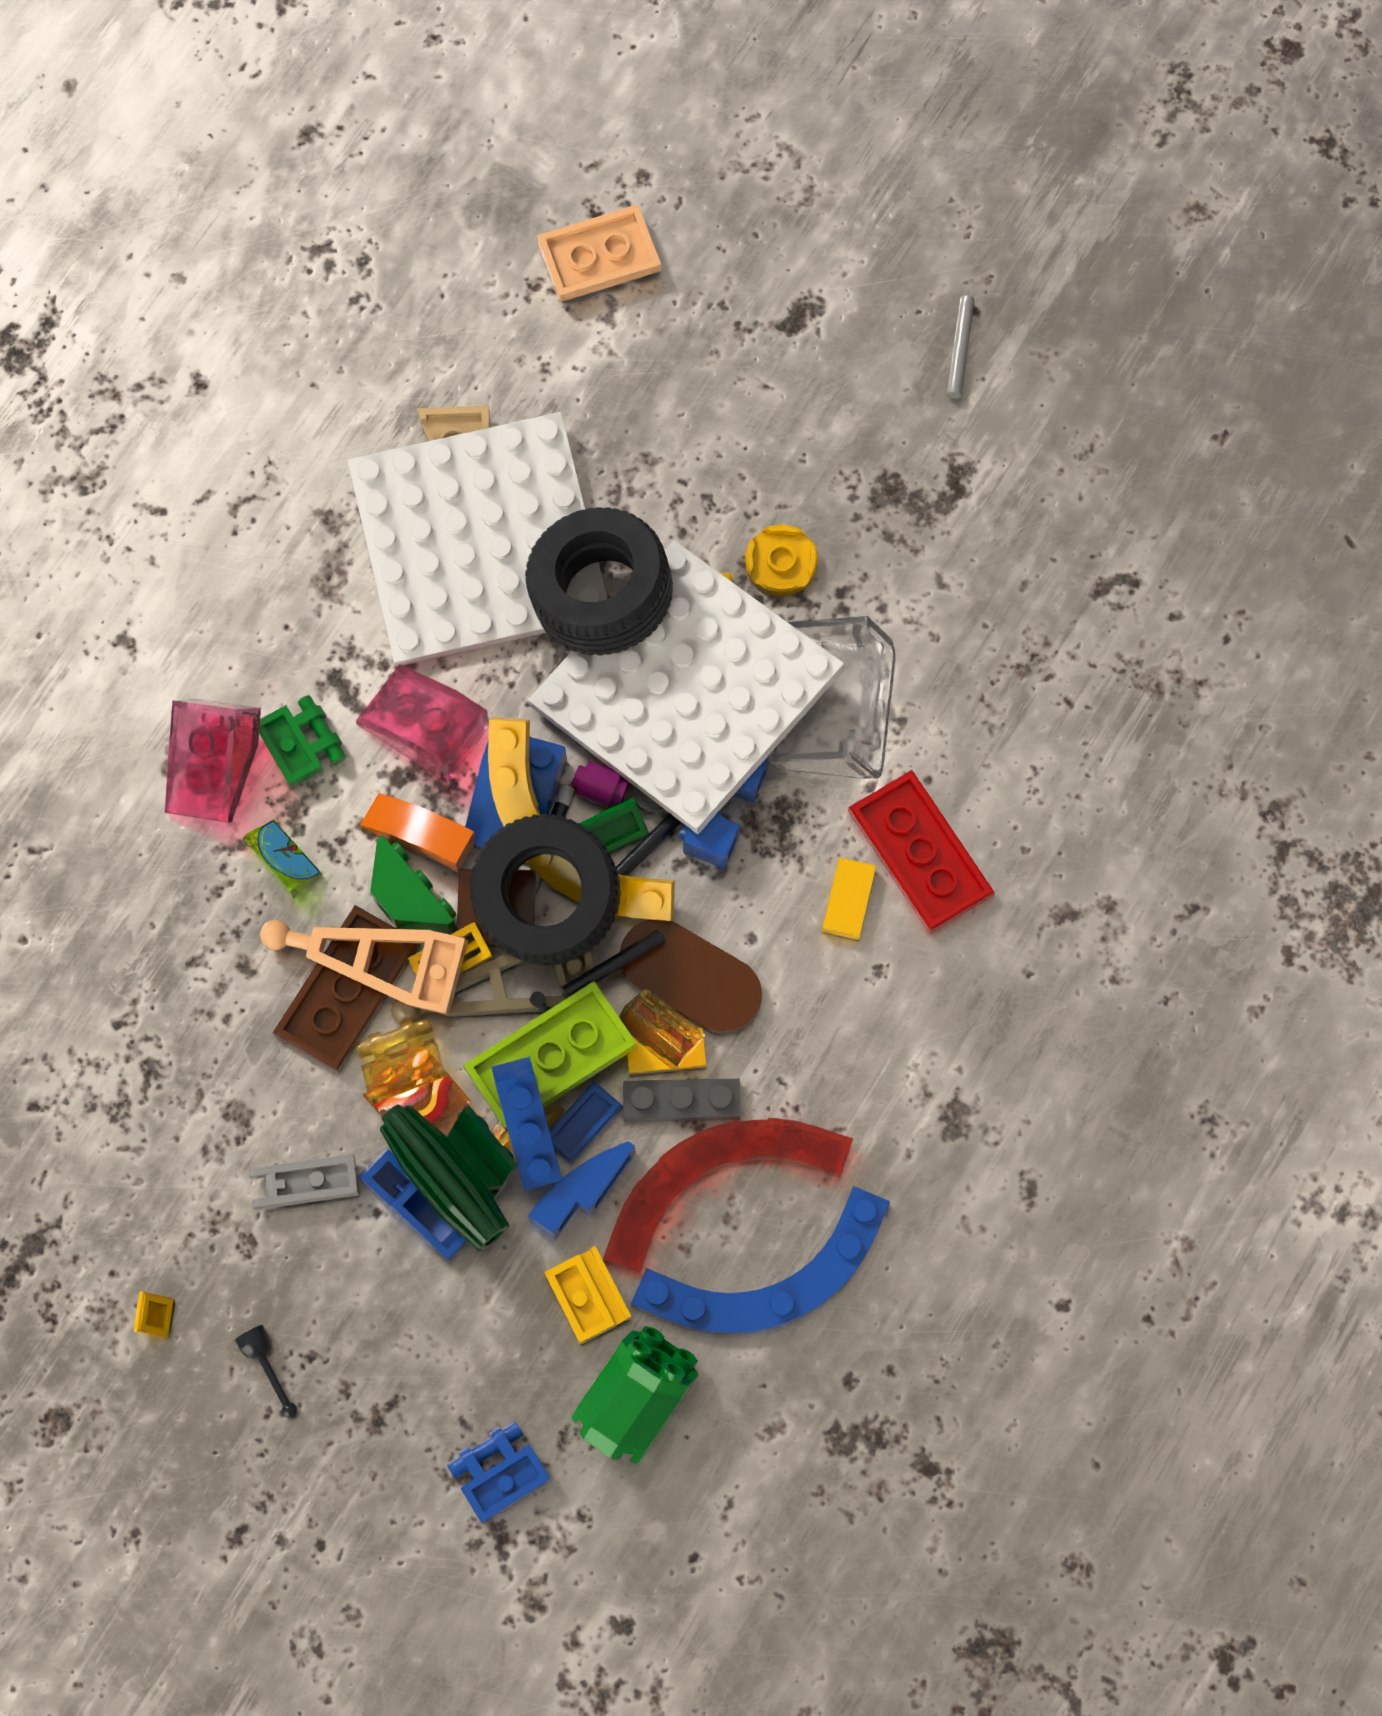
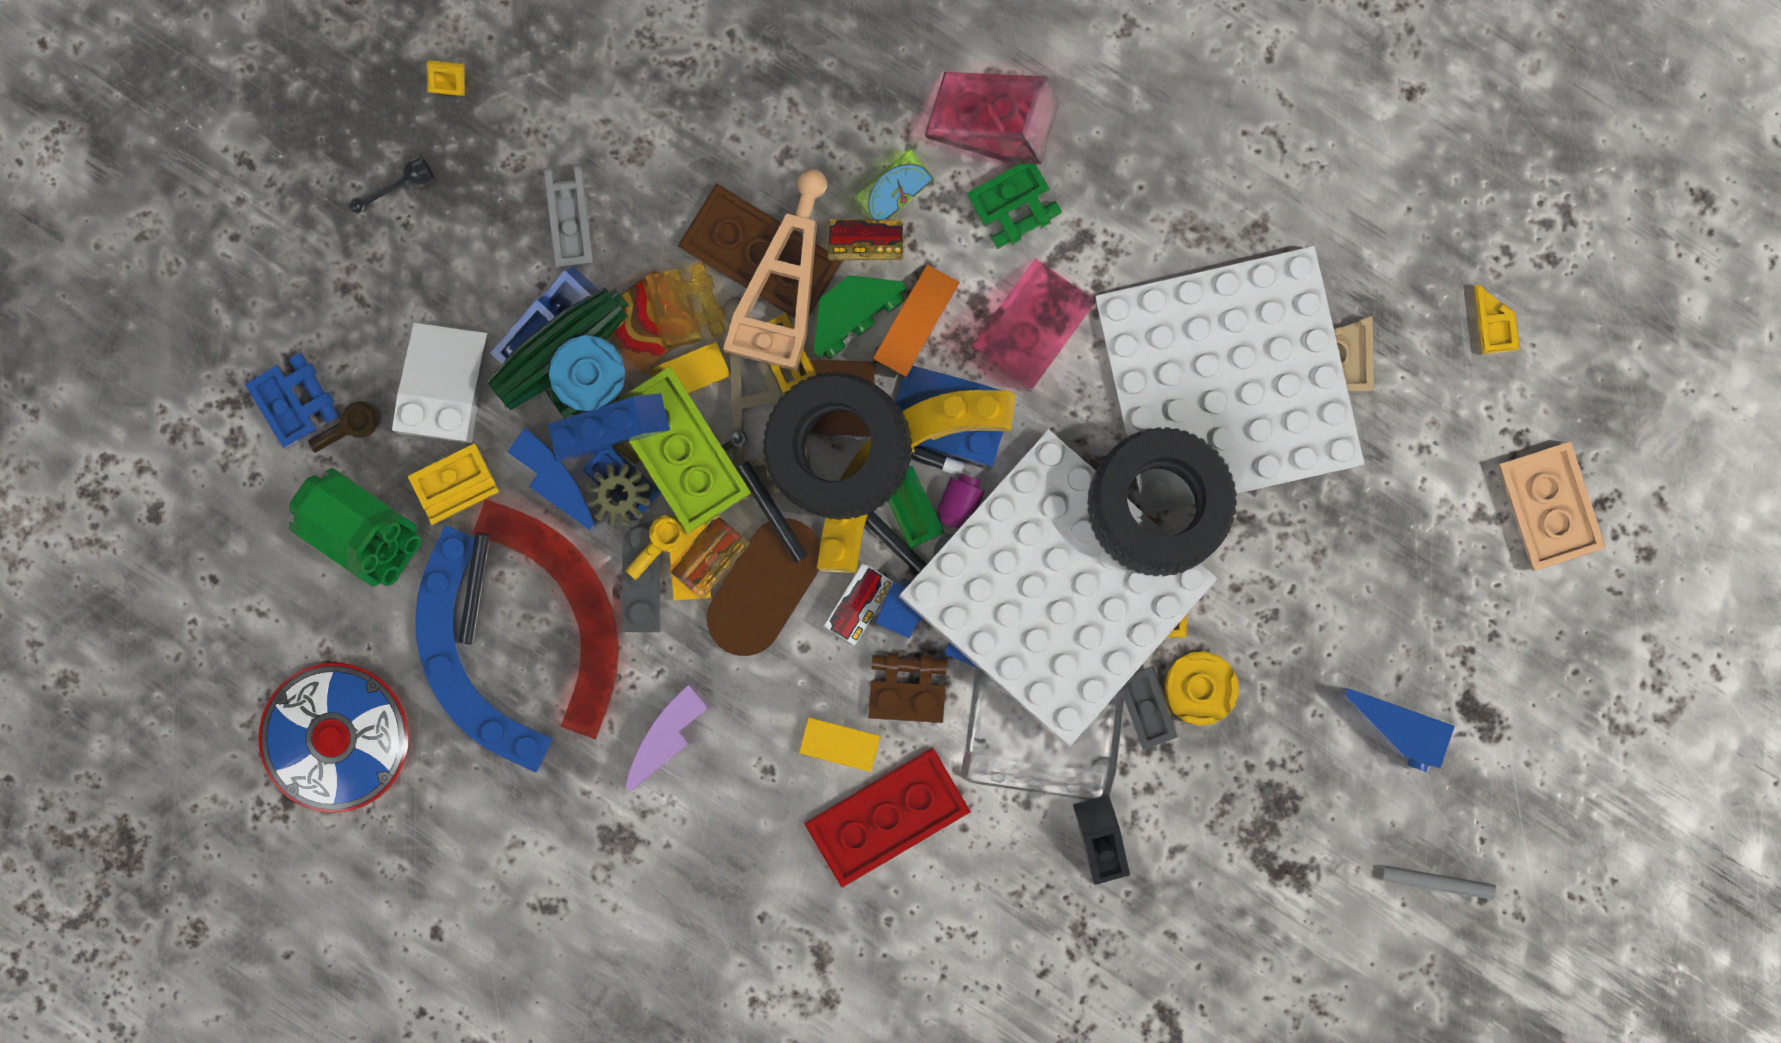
camera: 90 degrees right, 15 degrees up
none -> dish [258,663,410,813]
none -> dark brown plate [308,401,379,453]
none -> white slope [392,323,488,444]
none -> black bar [458,532,490,645]
none -> dark azure tile [549,335,625,411]
none -> olive gear [587,464,650,527]
none -> yellow plate [625,515,686,580]
none -> lavender slope [625,684,709,791]
none -> yellow tile [648,341,731,394]
none -> slope [823,562,893,646]
none -> slope [828,219,903,260]
none -> reddish brown plate [868,652,947,723]
none -> black slope [1073,794,1130,885]
none -> dark grey plate [1121,666,1179,750]
none -> blue slope [1341,688,1455,773]
none -> yellow tile [1473,285,1520,355]

